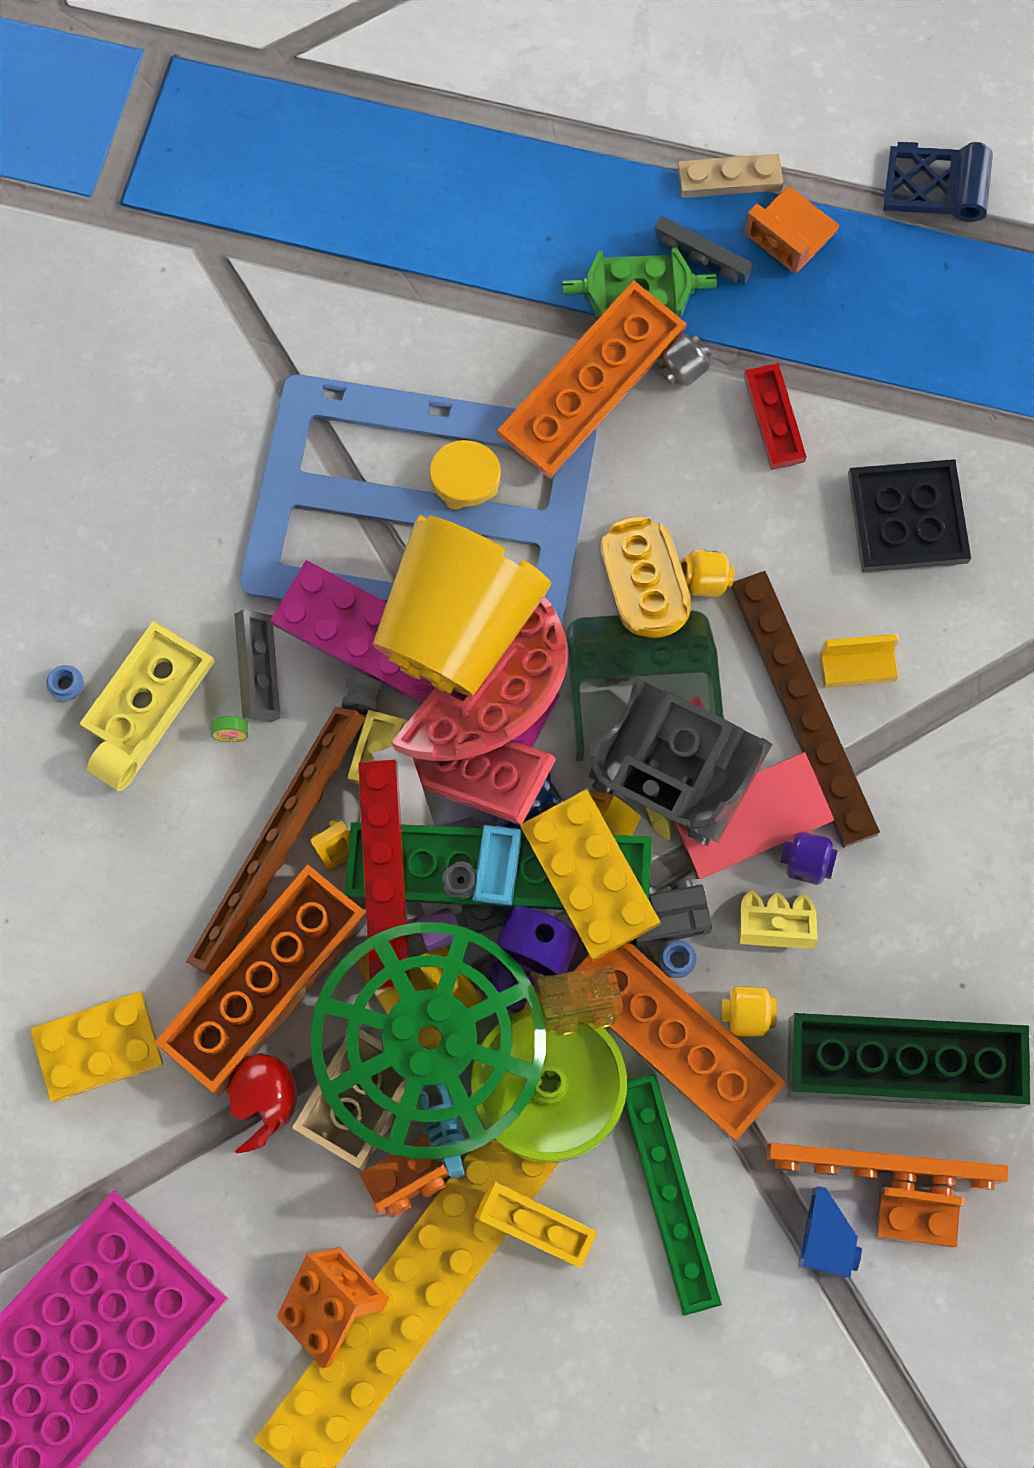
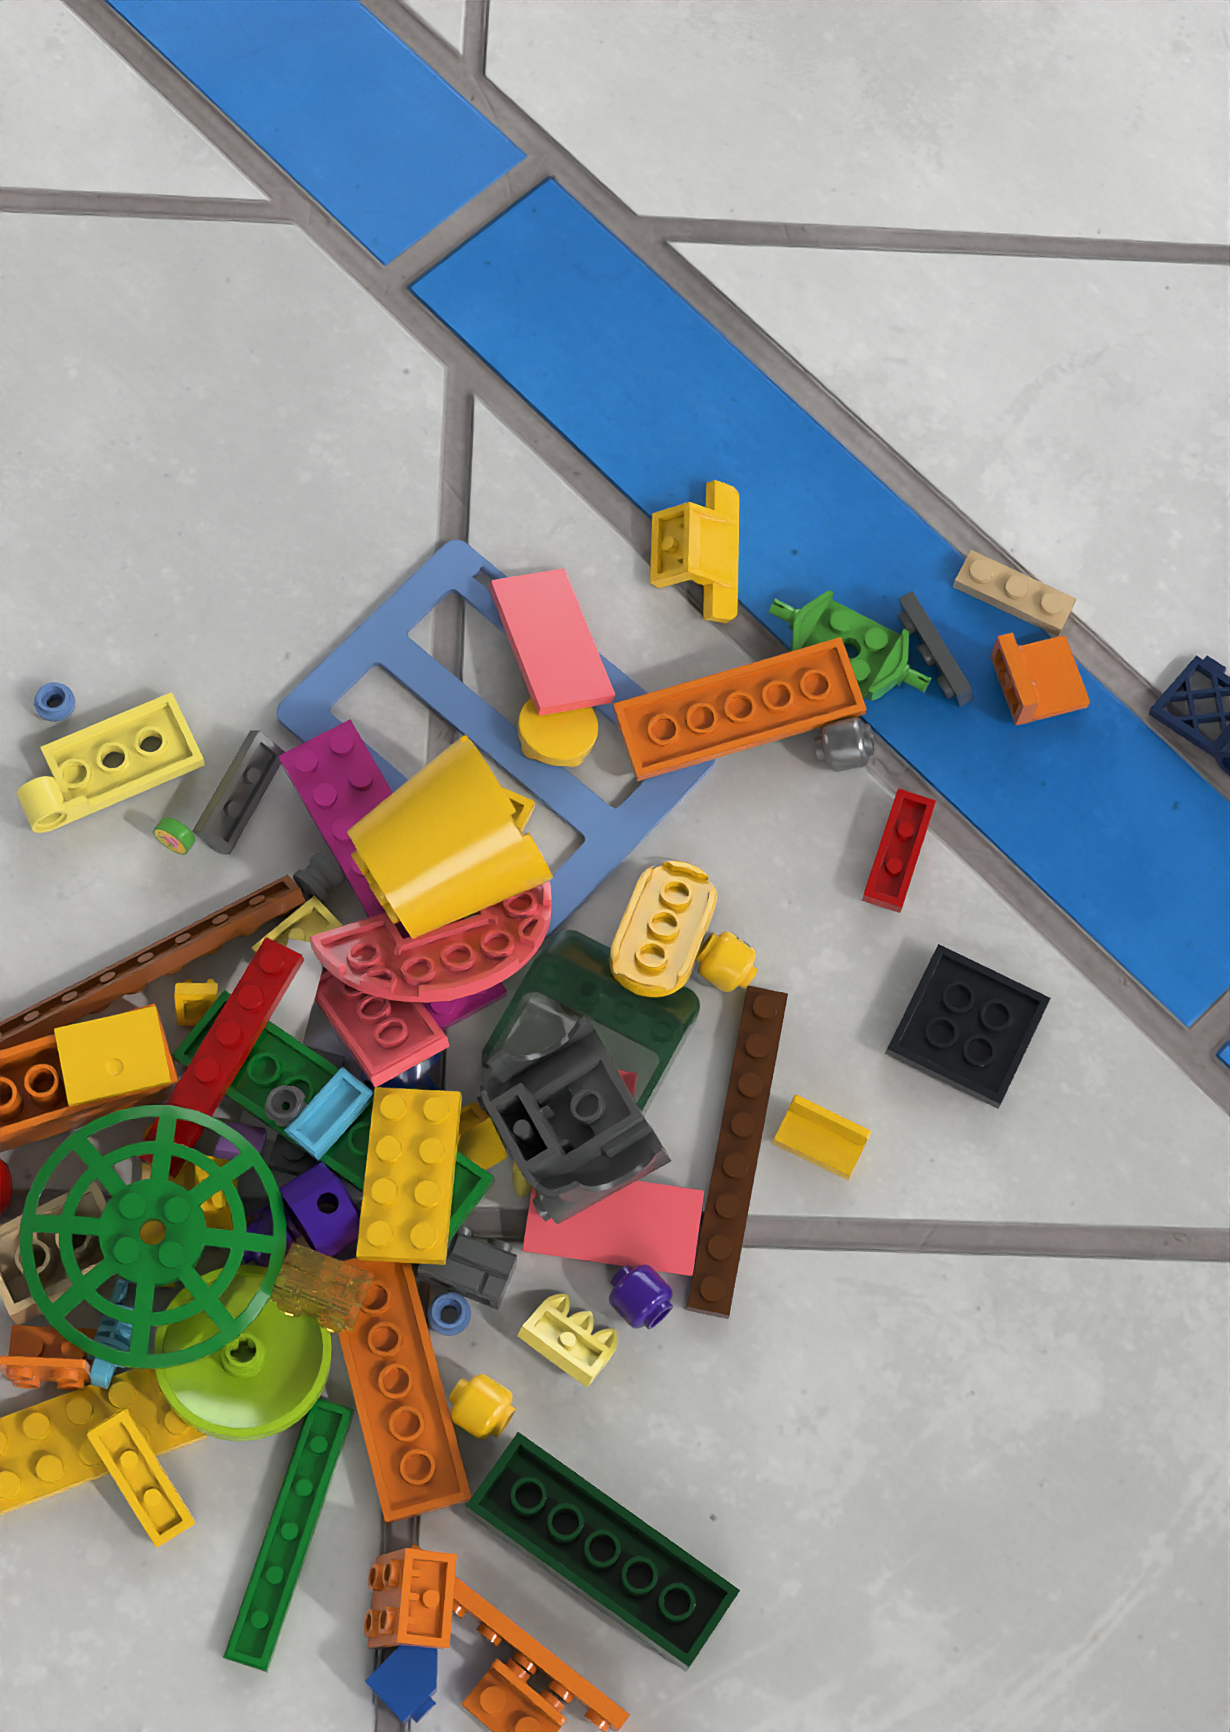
camera: 25 degrees right, 5 degrees down
none -> yellow piece [54,1006,172,1107]
none -> orange bracket [364,1548,457,1649]
none -> coral tile [489,568,615,716]
none -> yellow plate [650,480,739,623]

